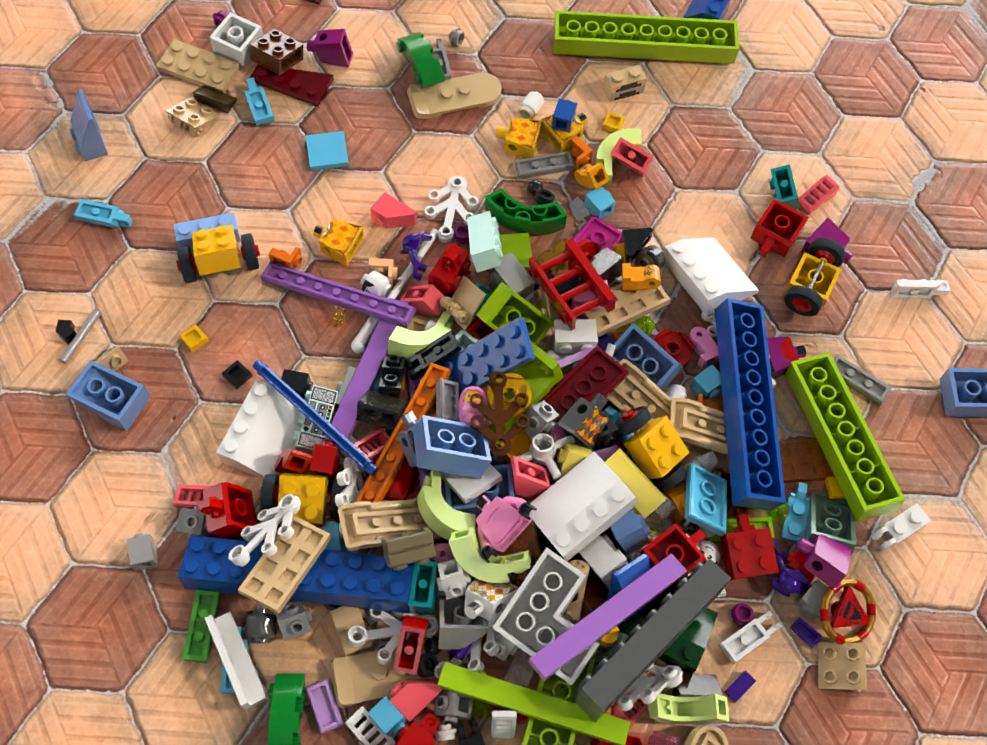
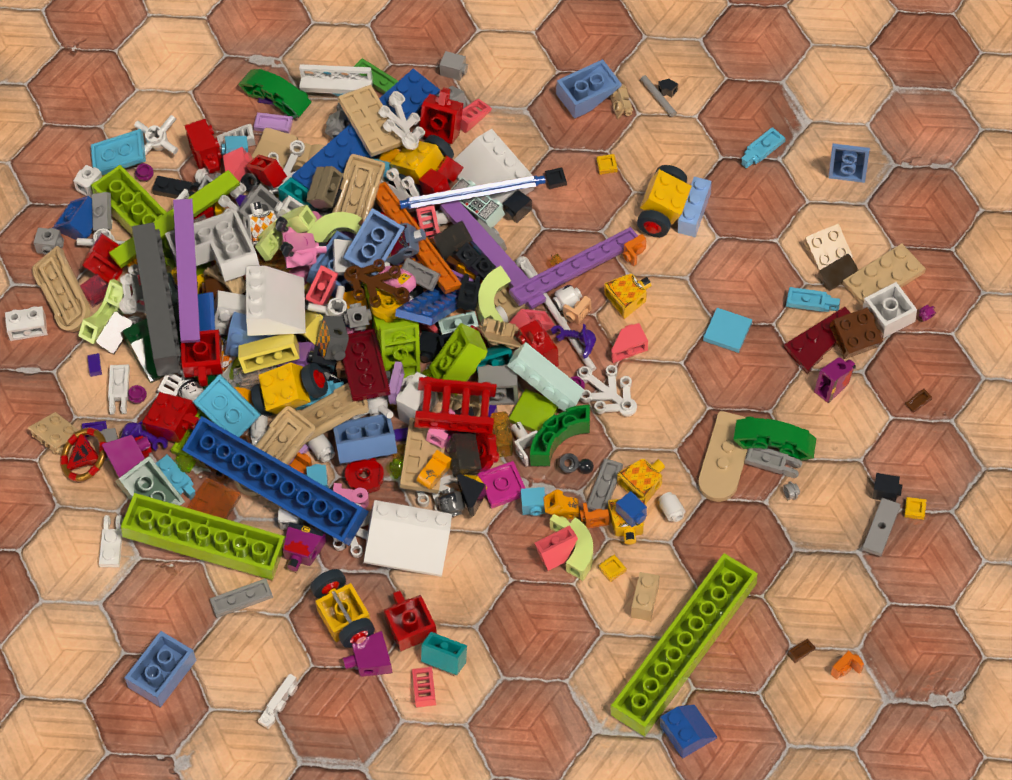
camera: 130 degrees right, 5 degrees down
none -> white bracket [511,422,538,467]

